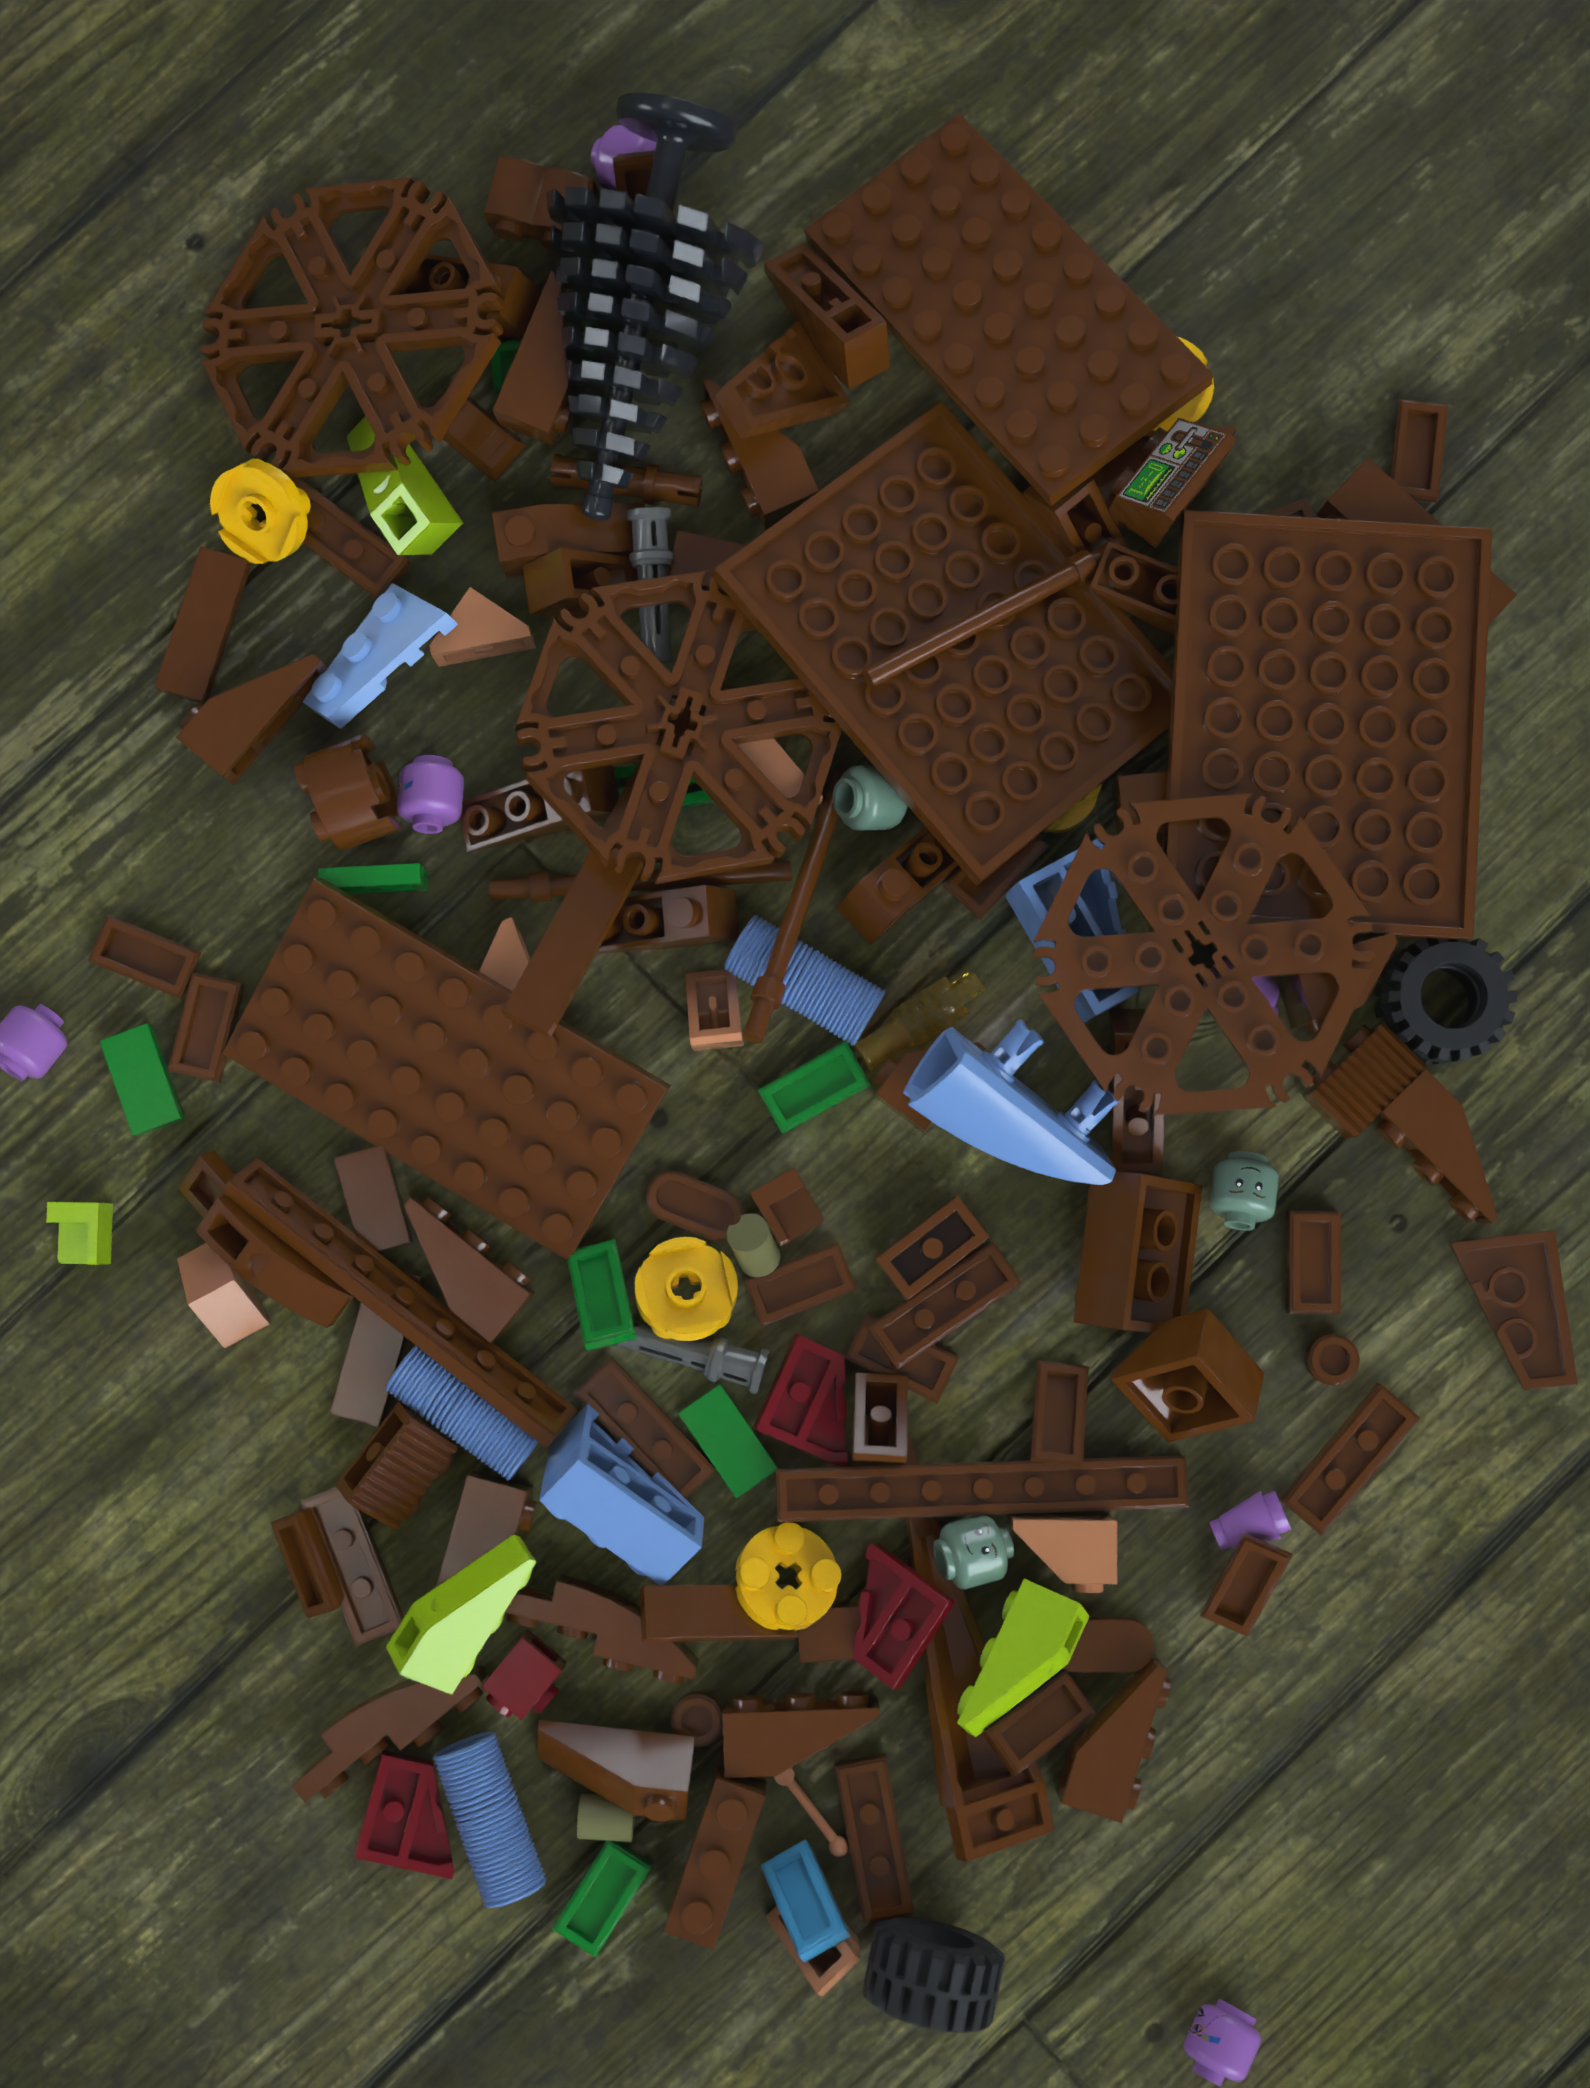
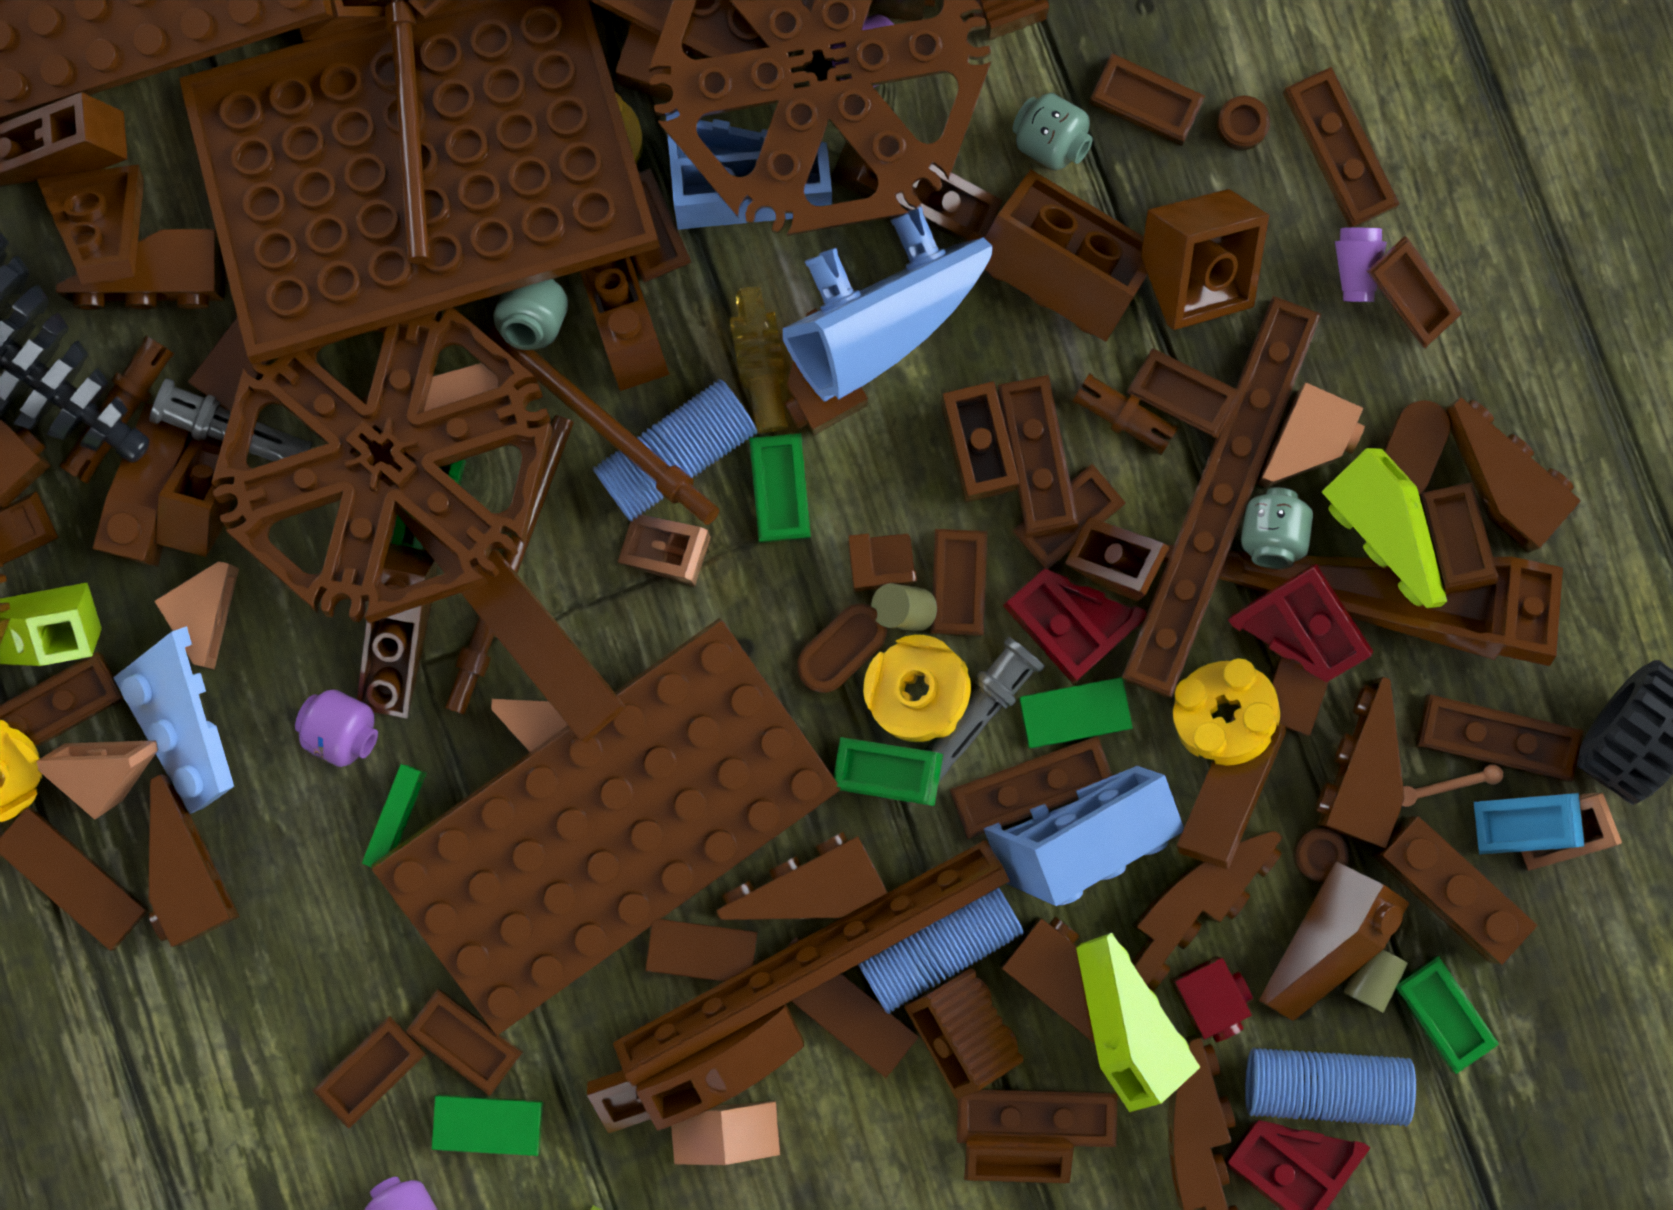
camera: 70 degrees left, 0 degrees up
reddish brown brick [294,734,403,851] -> none
reddish brown slope [596,885,739,954] -> none
none -> nougat slope [37,740,158,819]
none -> reddish brown pin [1072,373,1178,456]

